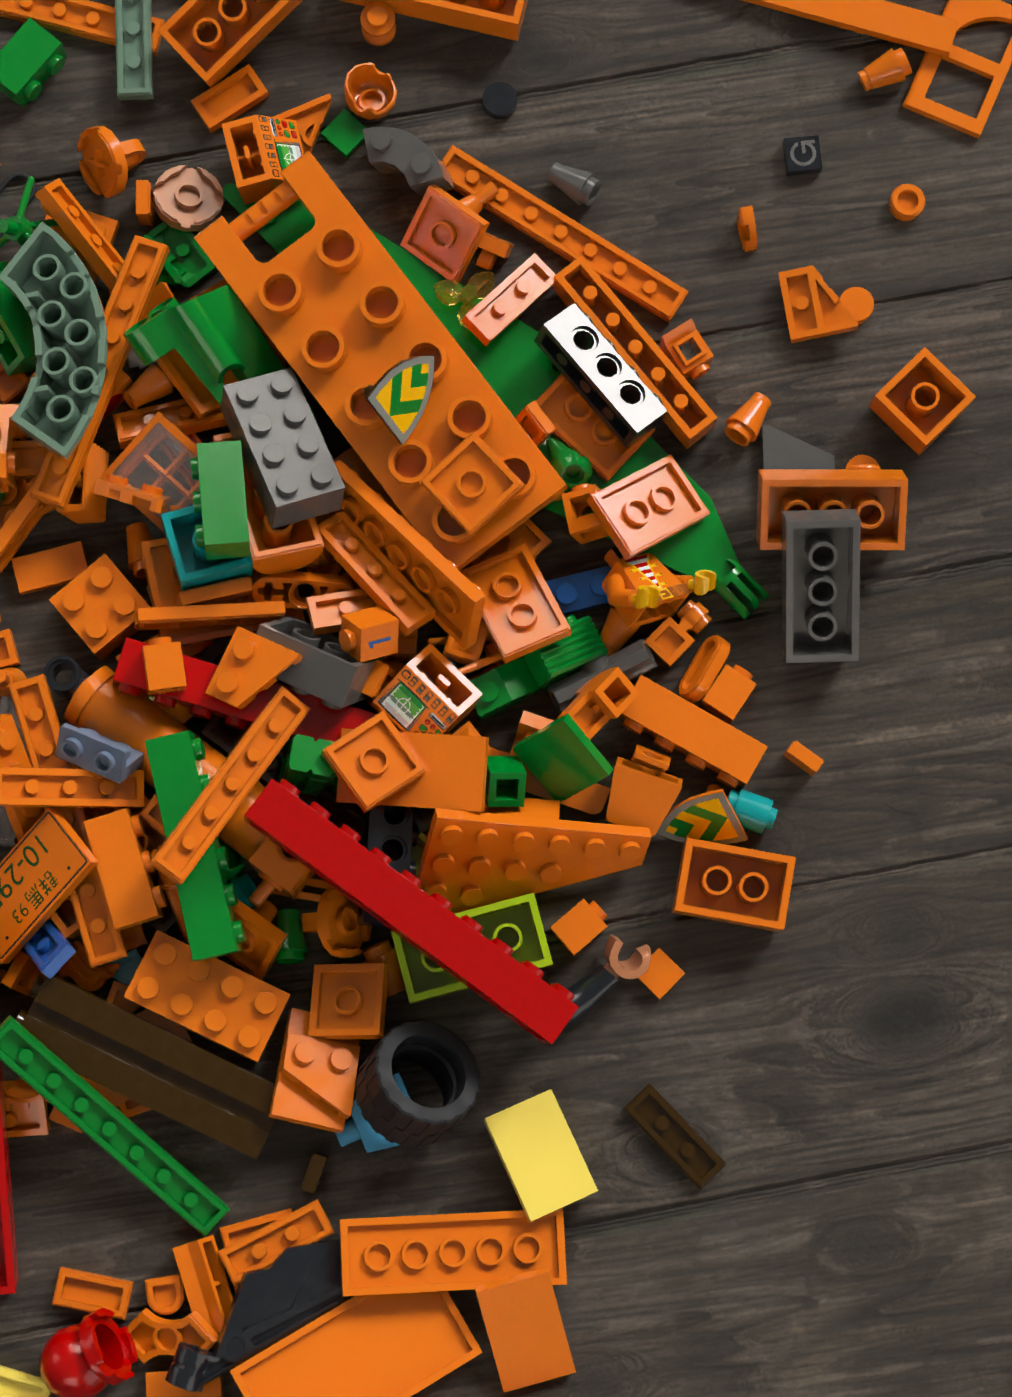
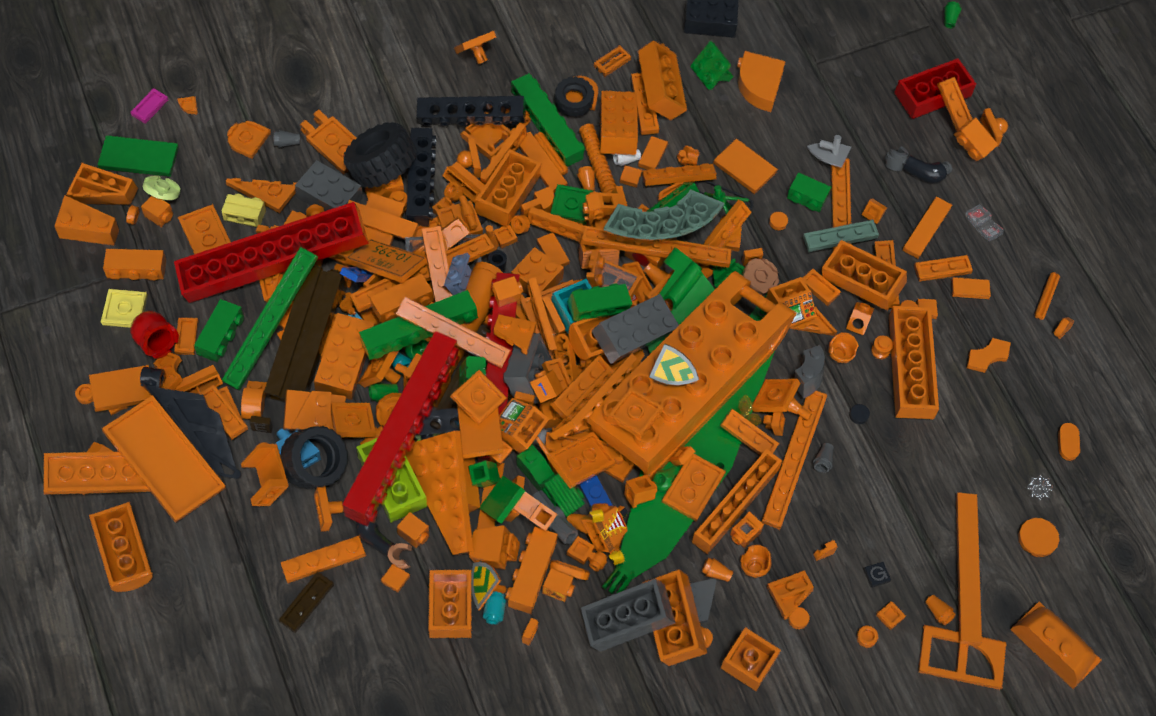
camera: 75 degrees right, 20 degrees down
orange tile [77,126,147,198] -> none
orange tile [144,1274,186,1315] -> none
green tile [321,108,366,160] -> none
orange plate [339,1208,567,1296] -> none
orange tile [475,1267,576,1393] -> none
light yellow tile [483,1089,598,1223] -> none
brick [534,303,667,448] -> none
tile [586,454,710,560] -> none
none -> green brick [194,299,244,362]
none -> orange brick [241,381,267,419]
none -> orange panel [241,442,289,506]
none -> orange plate [281,536,366,584]
none -> orange tile [314,486,343,532]
none -> orange hair [741,545,772,578]
none -> orange tile [769,212,788,231]
none -> orange bracket [846,302,874,335]
none -> orange tile [876,601,906,630]

